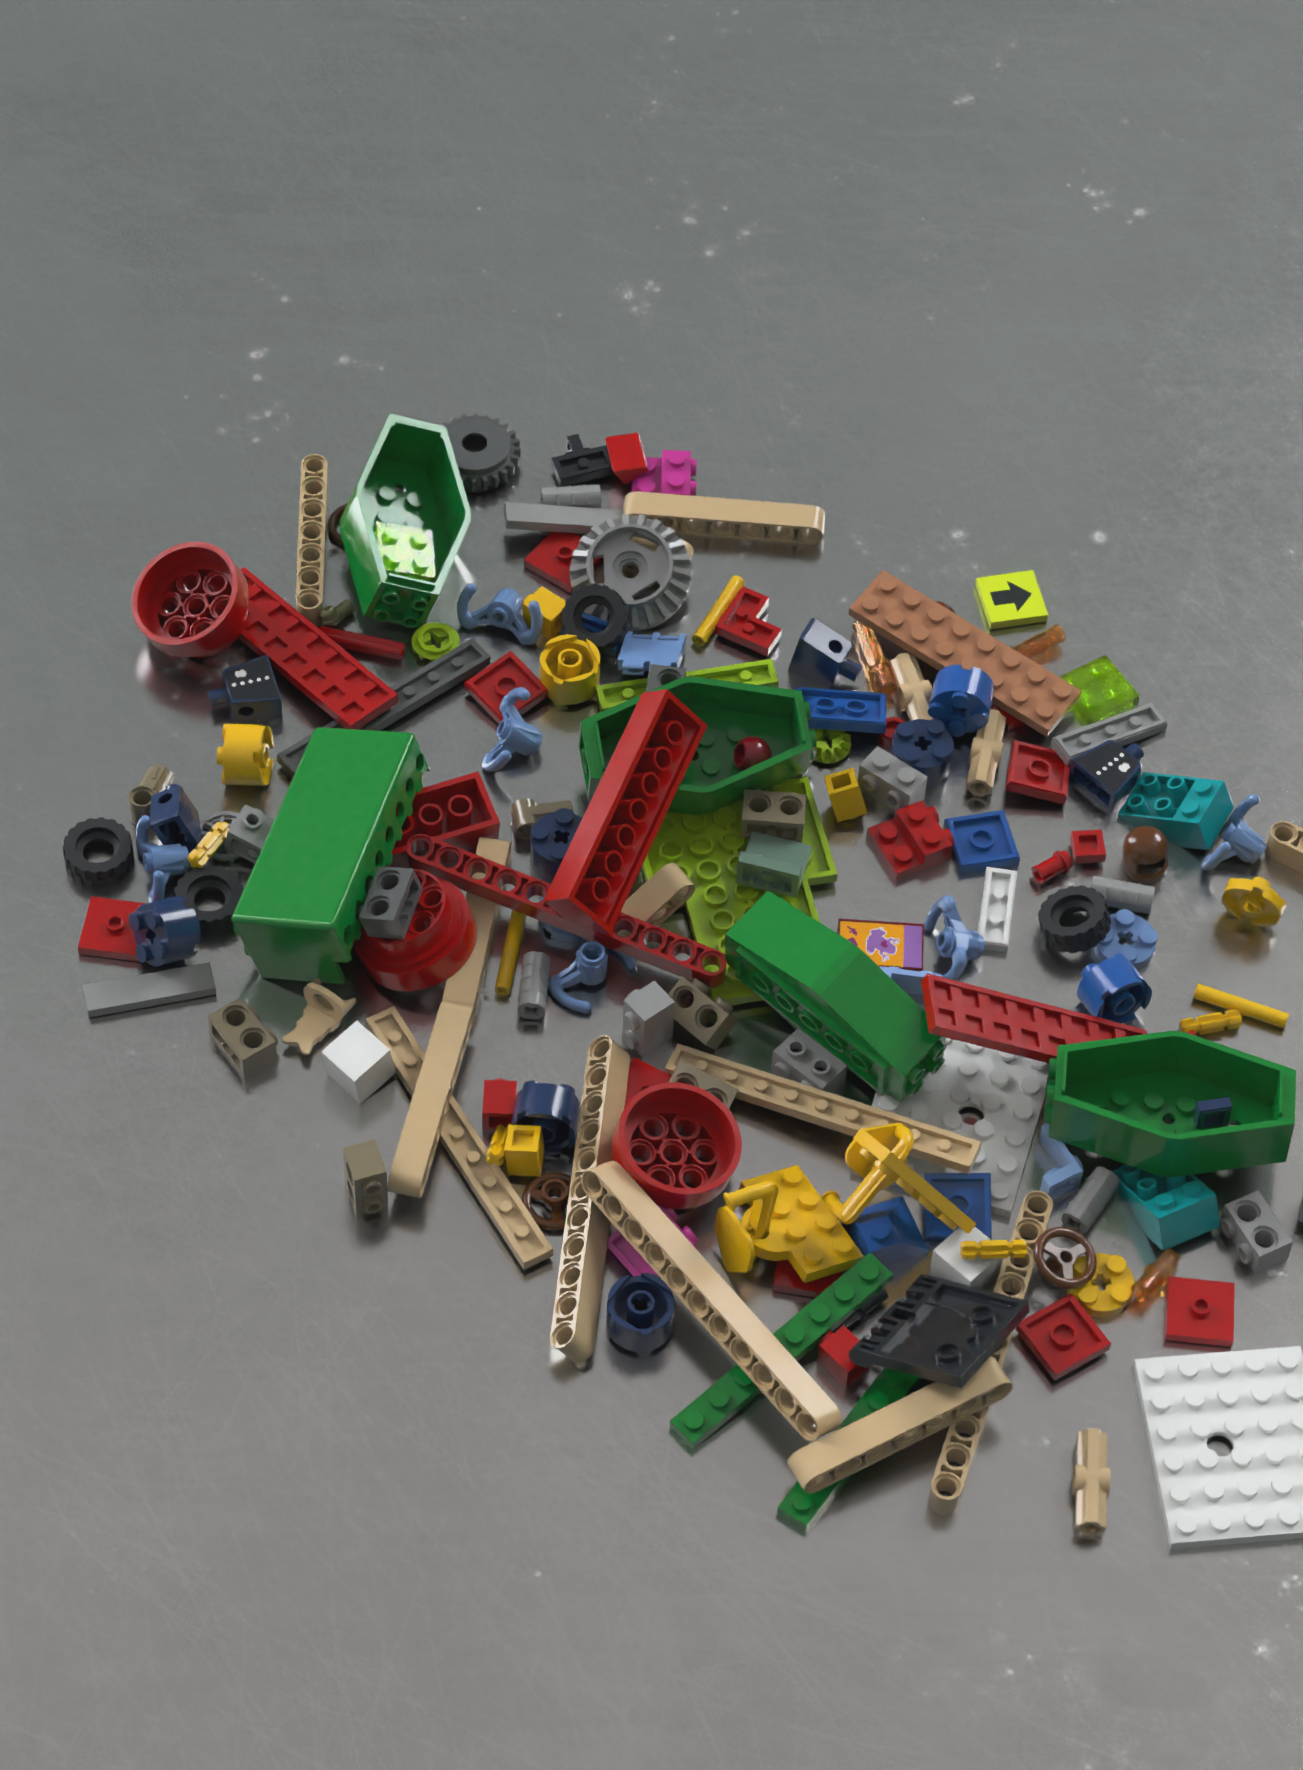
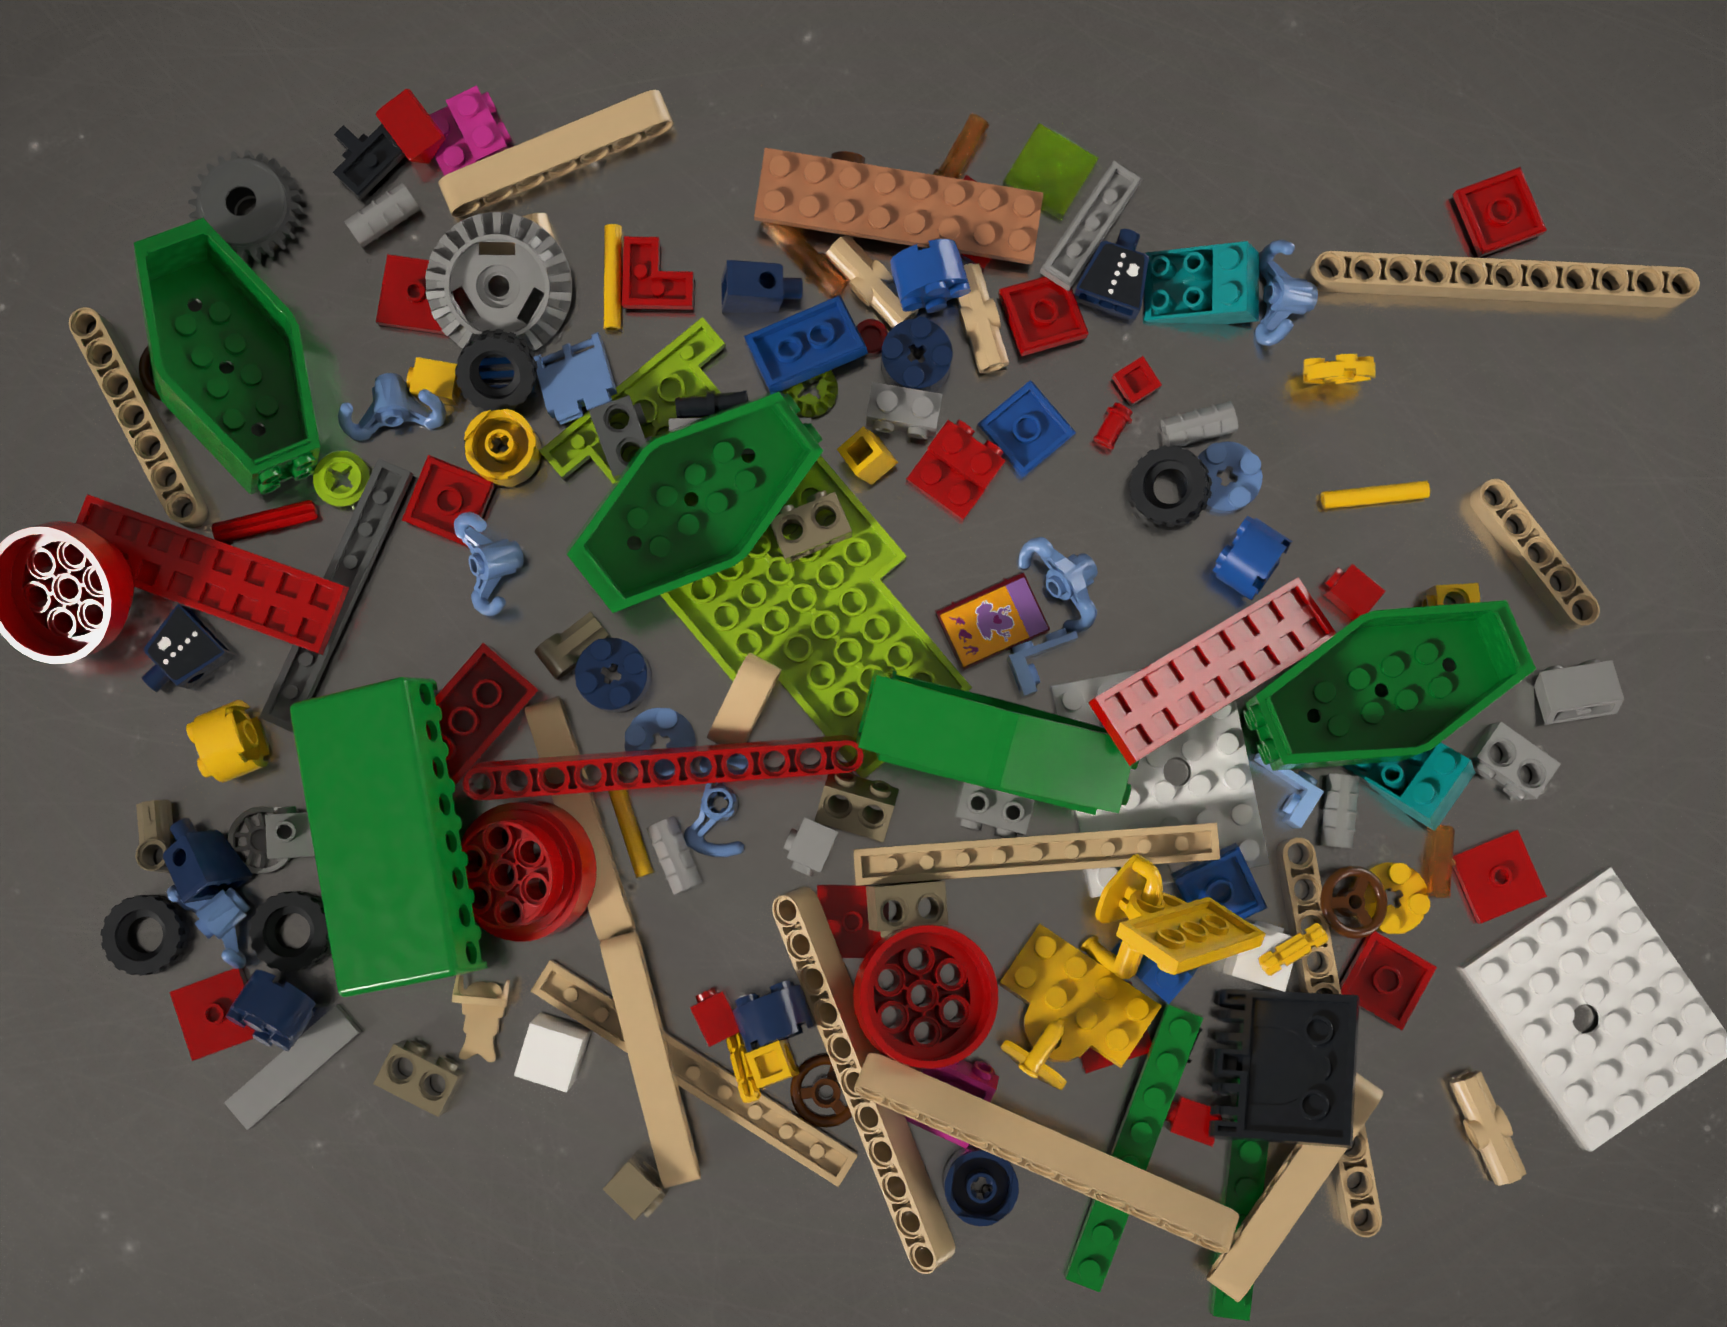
camera: 25 degrees left, 30 degrees up
yellow axle [187,822,230,868] -> none
olive arm [320,599,355,627] -> none
dark grey brick [359,866,423,940] -> none
clear neon green plate [373,521,436,583] -> none
light grey tile [503,502,621,534] -> none
red slope [543,689,707,934] -> none
dark red piece [733,736,772,772] -> none
sand green bracket [736,832,812,898] -> none
neon yellow tile [975,570,1048,629] -> none
white tile [978,867,1017,953] -> none
reddish brown helmet [1122,826,1169,884] -> none
yellow axle [1179,1009,1242,1035] -> none
tile [1193,1097,1232,1129] -> none

